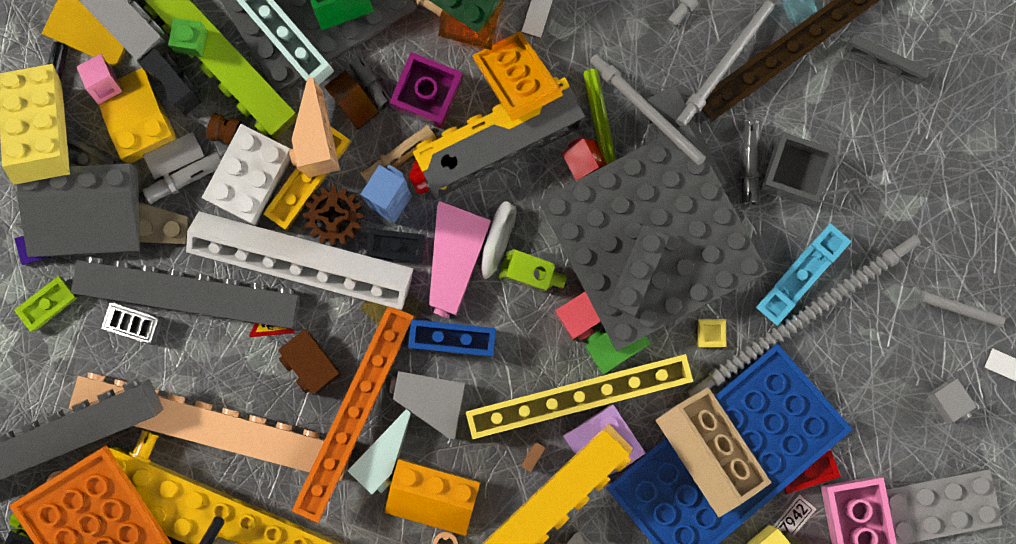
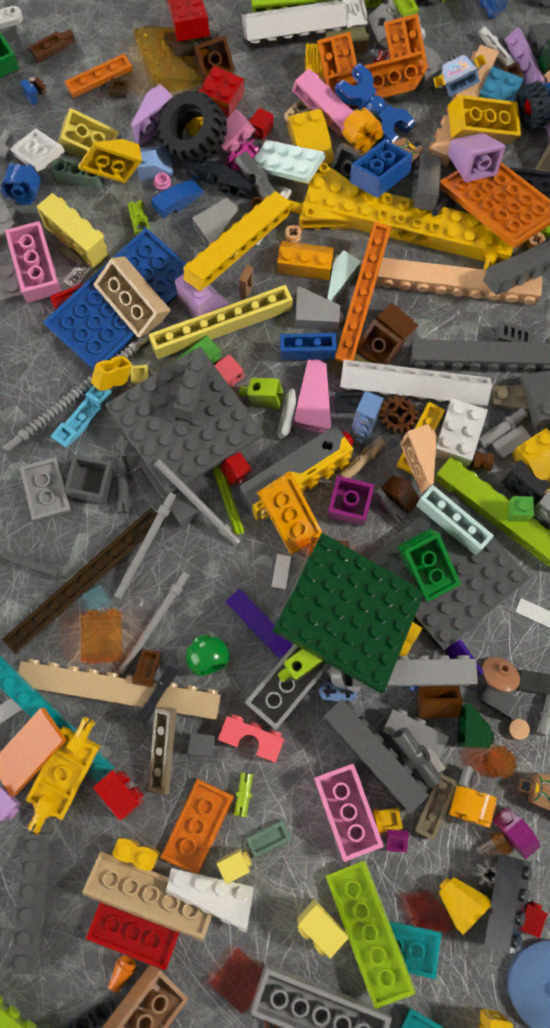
camera: 165 degrees right, 10 degrees down
none -> light grey plate [20,457,71,522]
none -> yellow brick [91,356,133,391]
none -> reddish brown slope [357,319,404,365]

